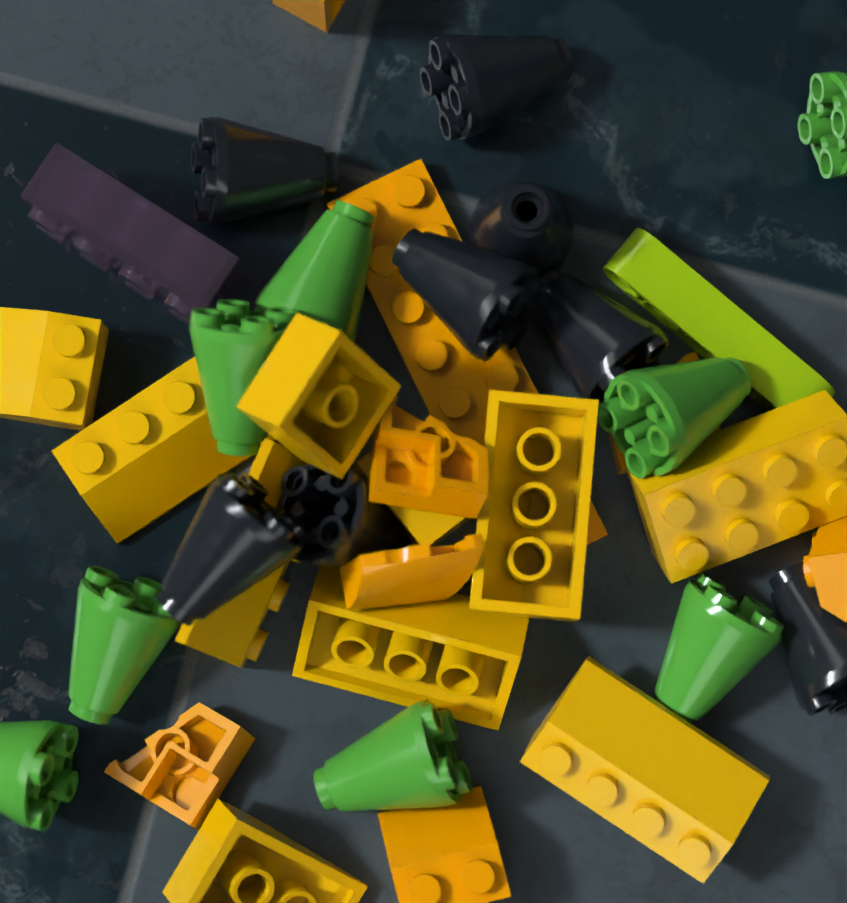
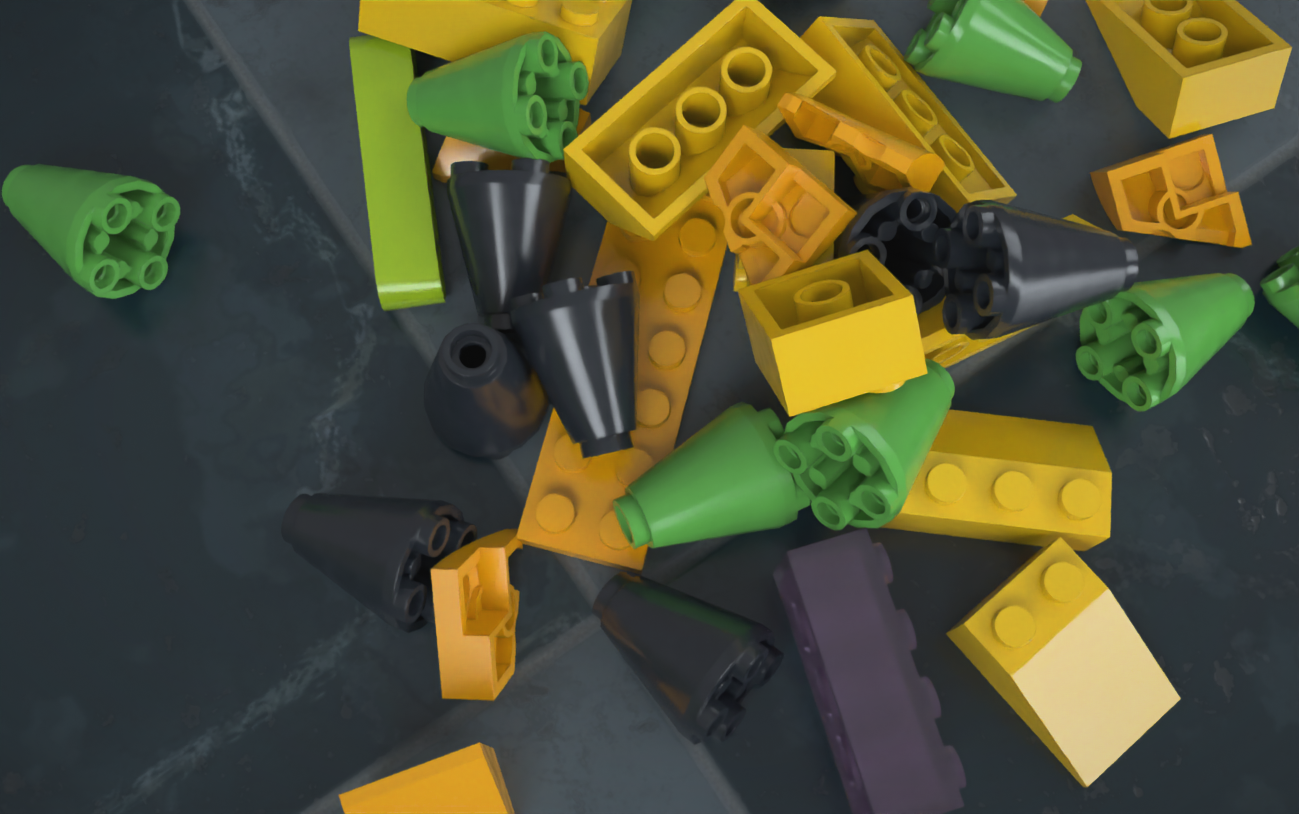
camera: 135 degrees left, 10 degrees down
none -> light orange slope [431,529,523,701]

